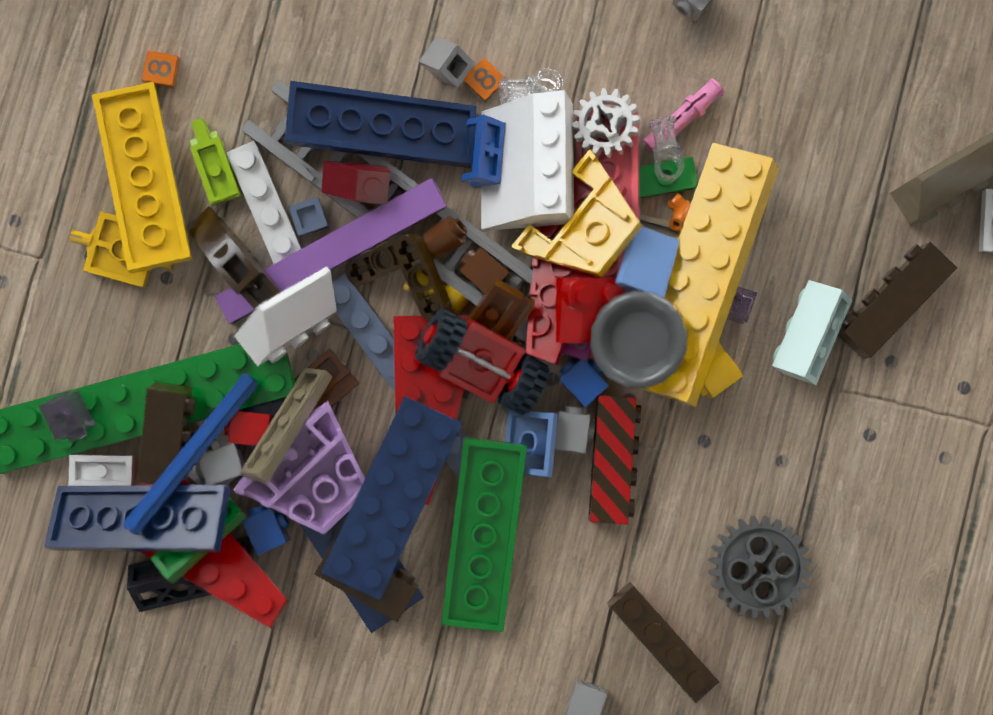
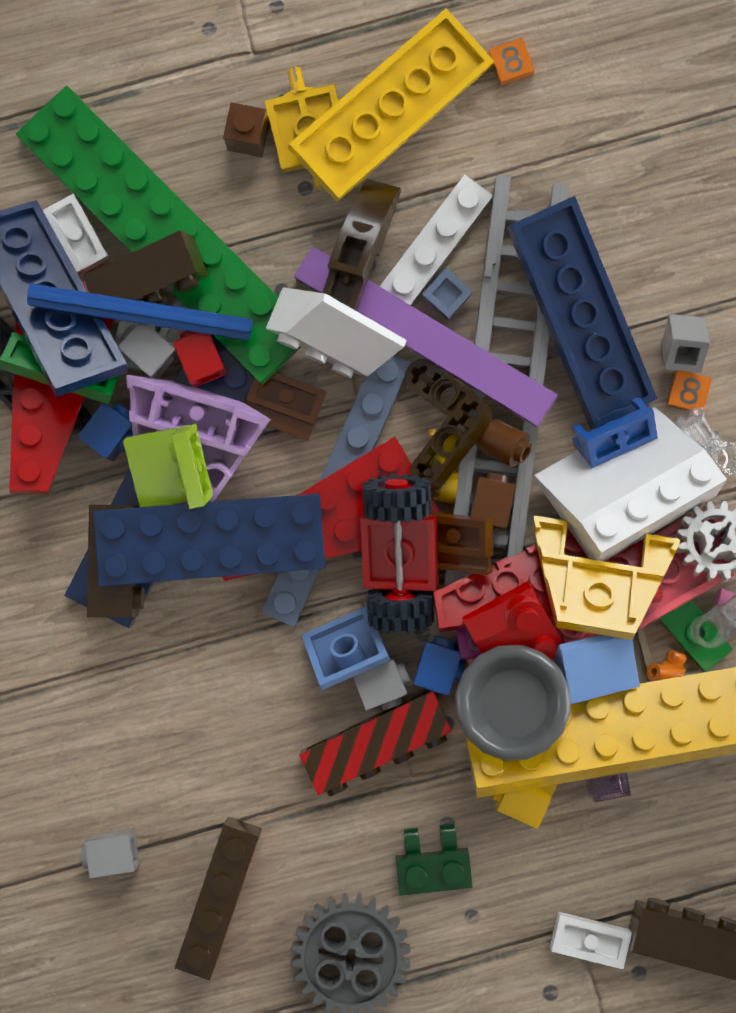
camera: 70 degrees right, 0 degrees up
brick [39,391,95,443] -> none
lime hinge [189,118,242,206] -> none
dark tan tile [240,367,332,484] -> none
dark red slope [321,160,390,204] -> none
green plate [441,437,527,632] -> none
light aqua brick [772,280,853,385] -> none
none -> lime bracket [123,423,213,509]
none -> reddish brown brick [223,102,270,158]
none -> dark green plate [396,823,473,896]
none -> white plate [550,912,632,969]

